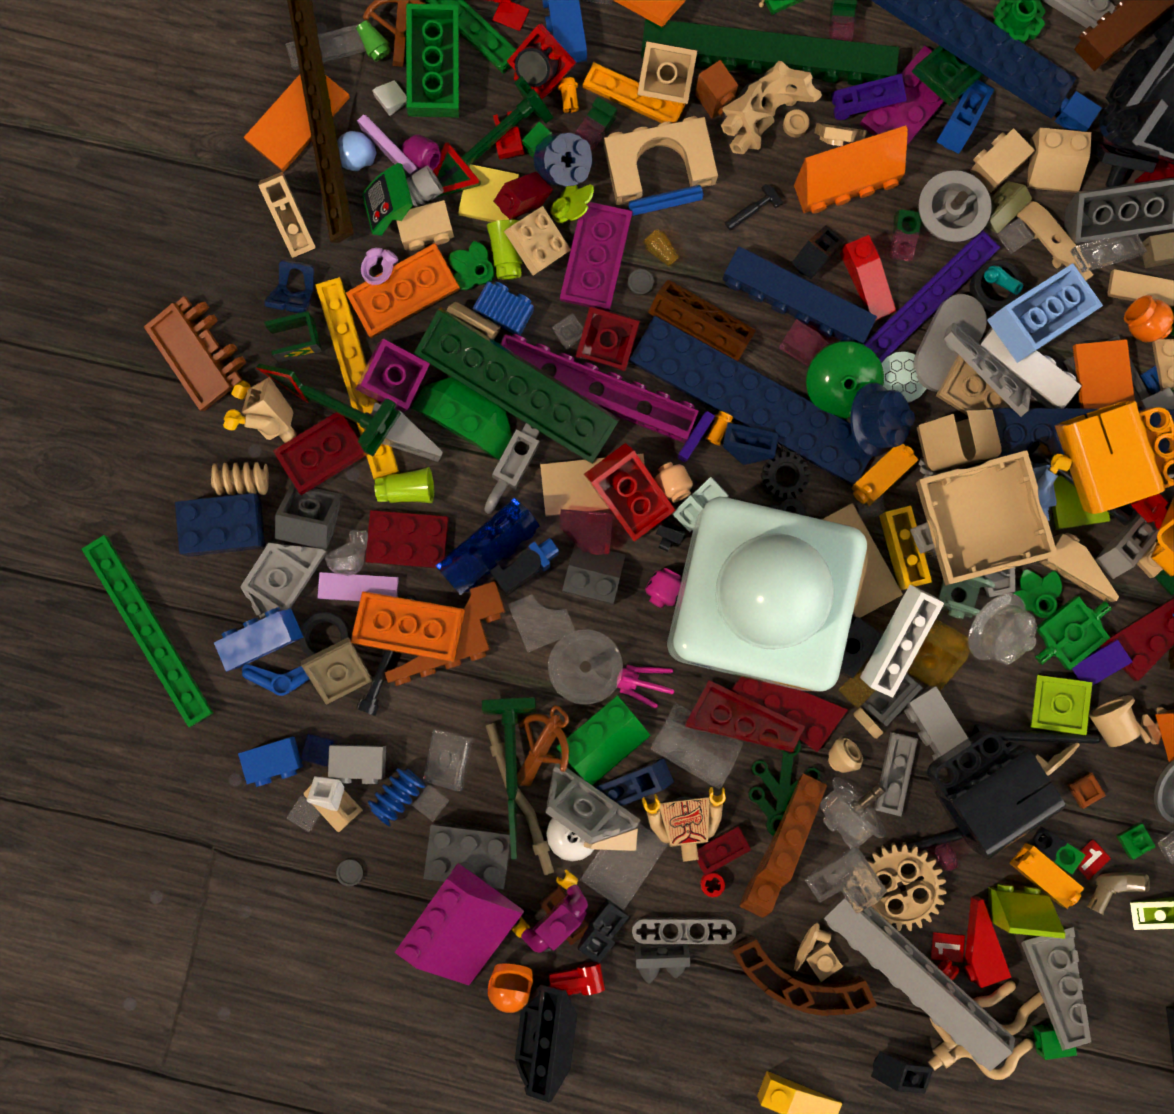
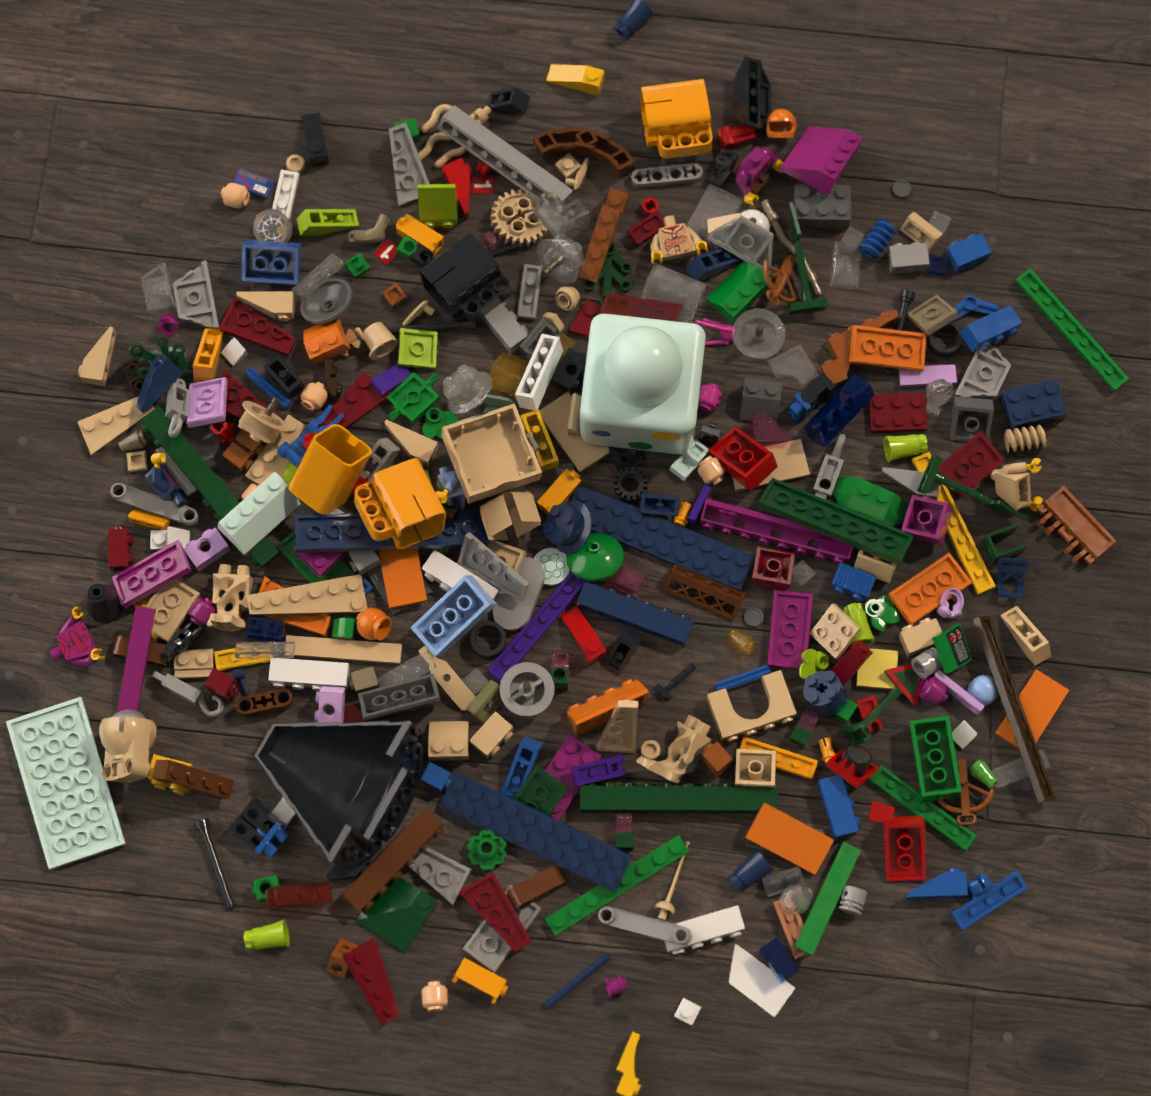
camera: 175 degrees right, 10 degrees down
white slope [307,776,344,811] -> none
teal arm [984,266,1023,295] -> none
none -> light orange piece [641,79,712,159]

